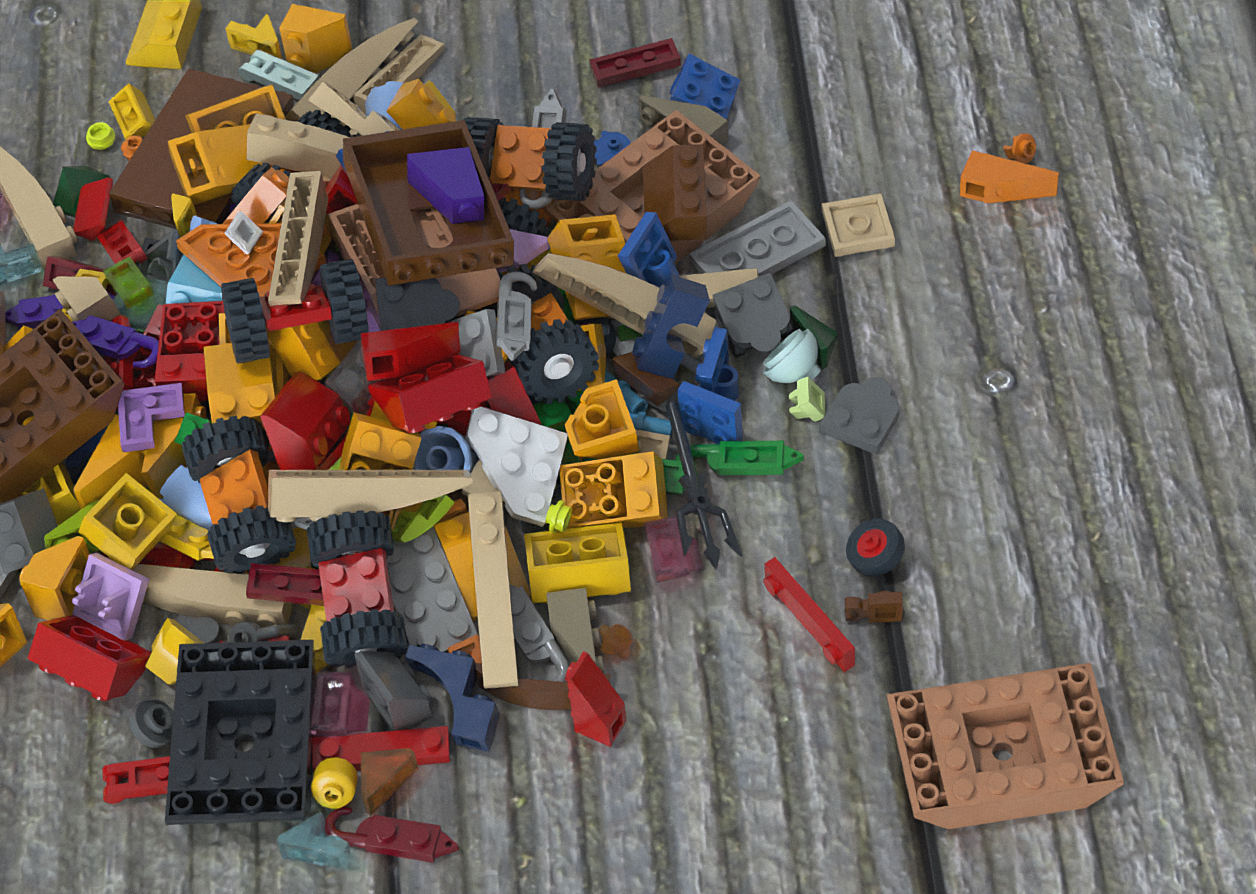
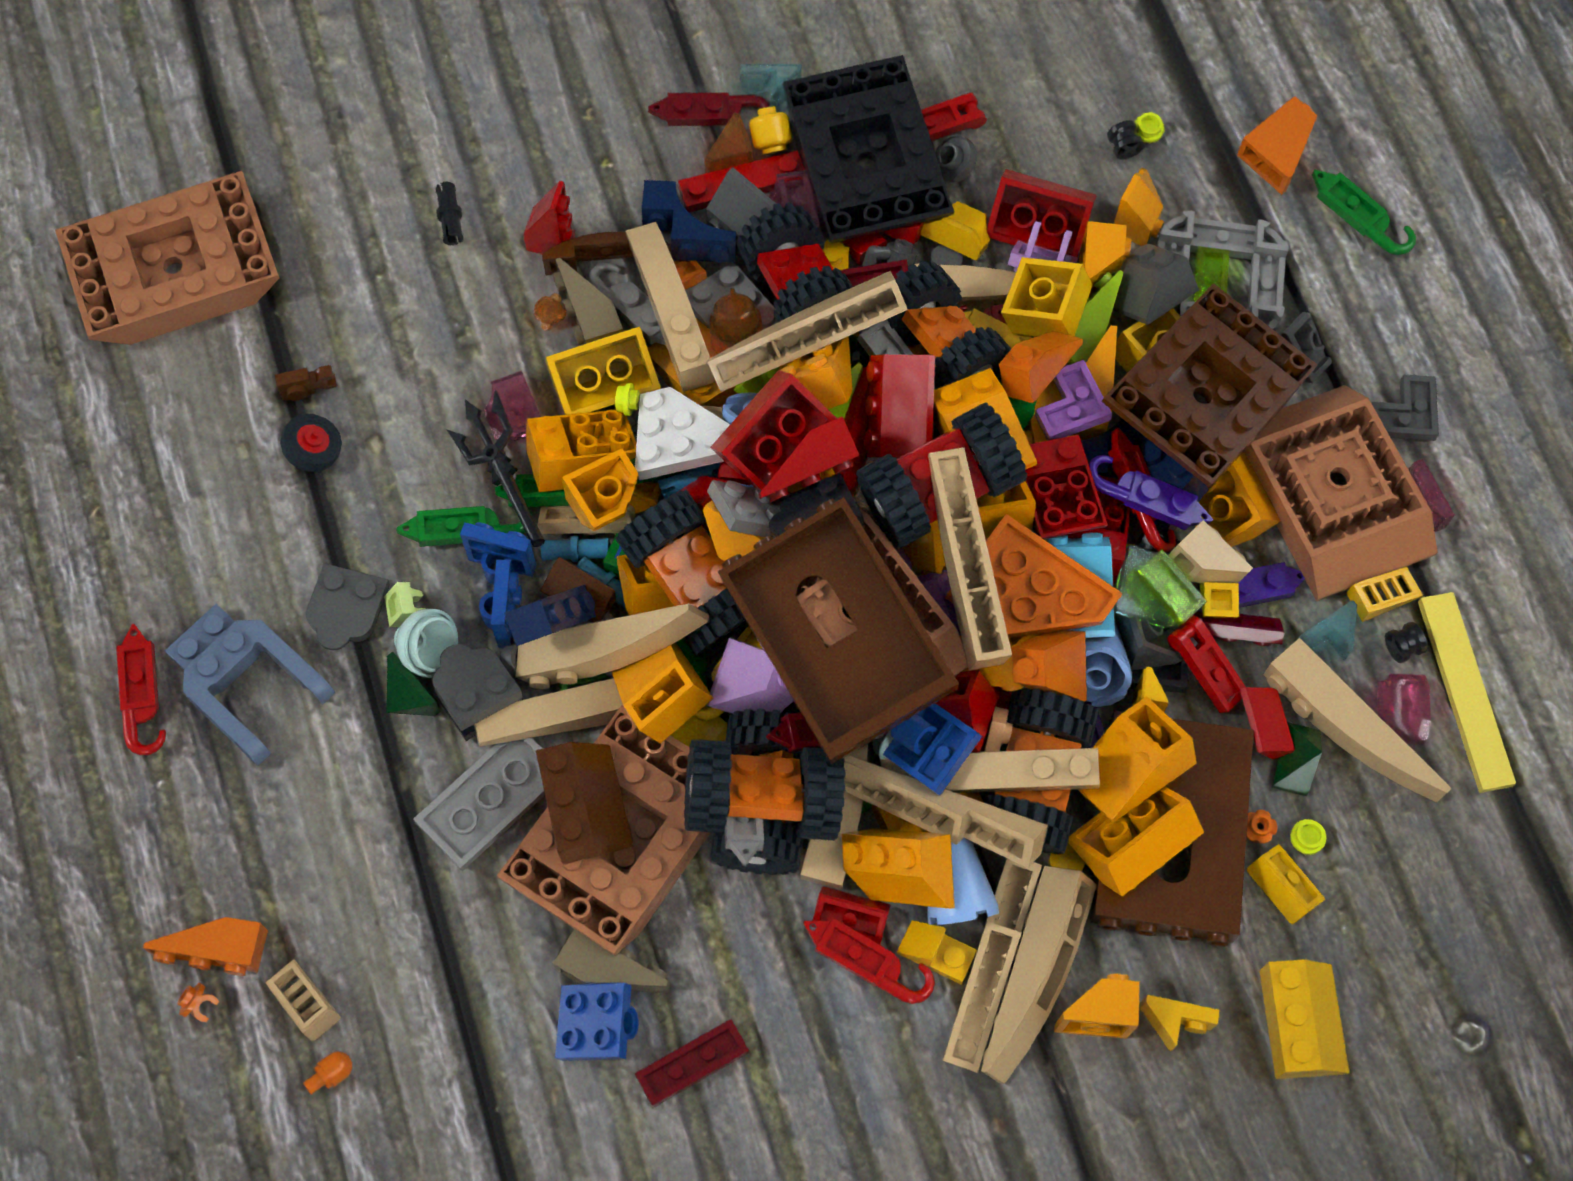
camera: 160 degrees right, 15 degrees up
white slope [224,211,263,255] -> none
light aqua plate [238,50,319,100] -> none
dark purple slope [407,147,484,224] -> none
light grey plate [496,272,537,361] -> none
blue piece [594,131,631,166] -> none
blue plate [618,212,679,288] -> none
red plate [763,557,855,672] -> none
tan plate [822,193,895,257] -> none
none -> red plate [116,624,166,755]
none -> sand blue plate [165,604,335,766]
none -> tan slope [265,959,341,1041]
none -> orange cylinder [303,1051,353,1095]
none -> black pin [435,182,464,246]
none -> clear orange piece [709,288,763,354]
none -> red plate [803,918,935,1004]
none -> orange slope [999,331,1083,403]

